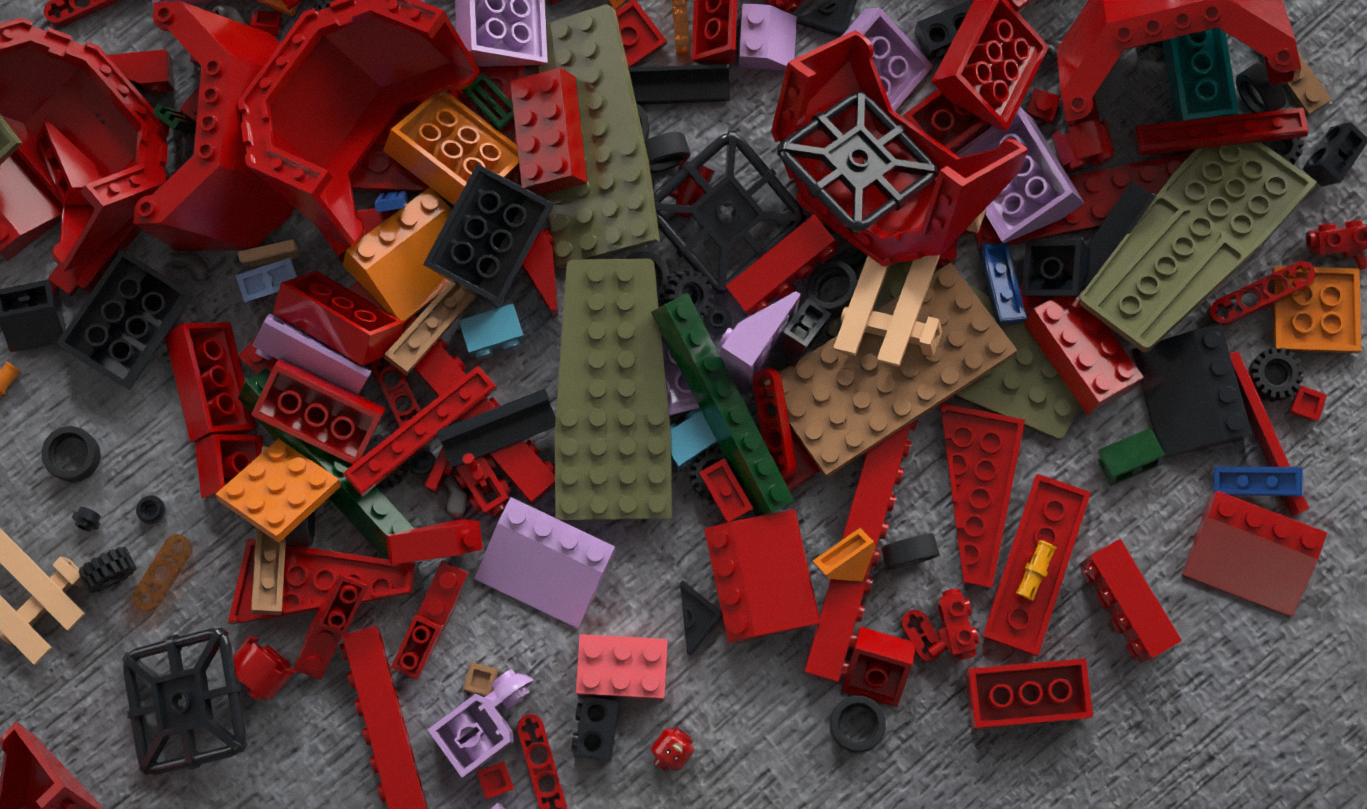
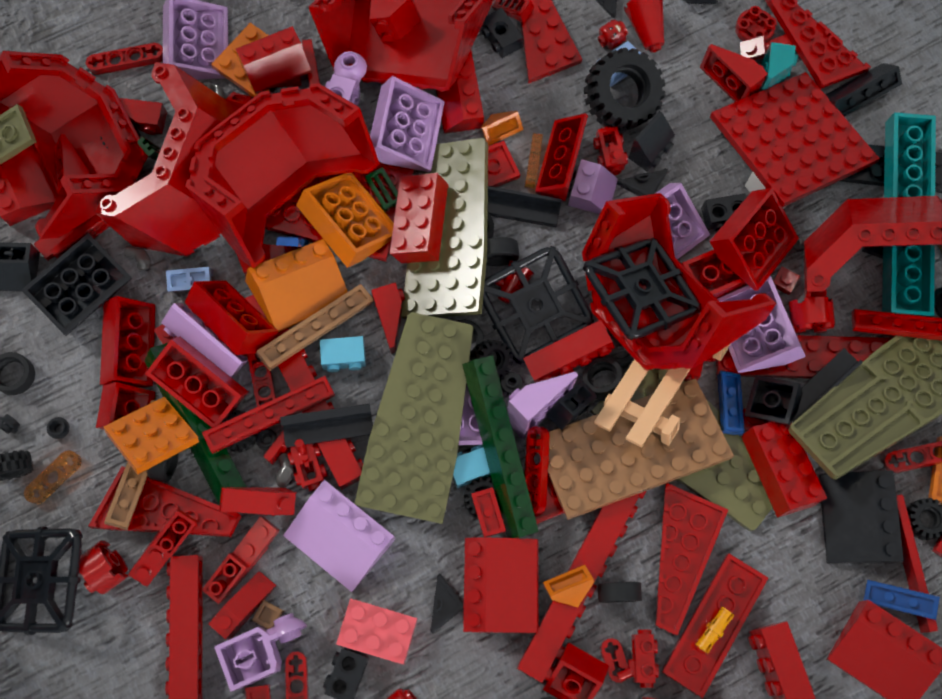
camera: 10 degrees right, 5 degrees down
light nougat tile [238,239,300,269] -> none
black slope [423,163,554,309] -> none
dark green hinge [1098,428,1165,486] -> none
none -> red slope [208,571,277,640]

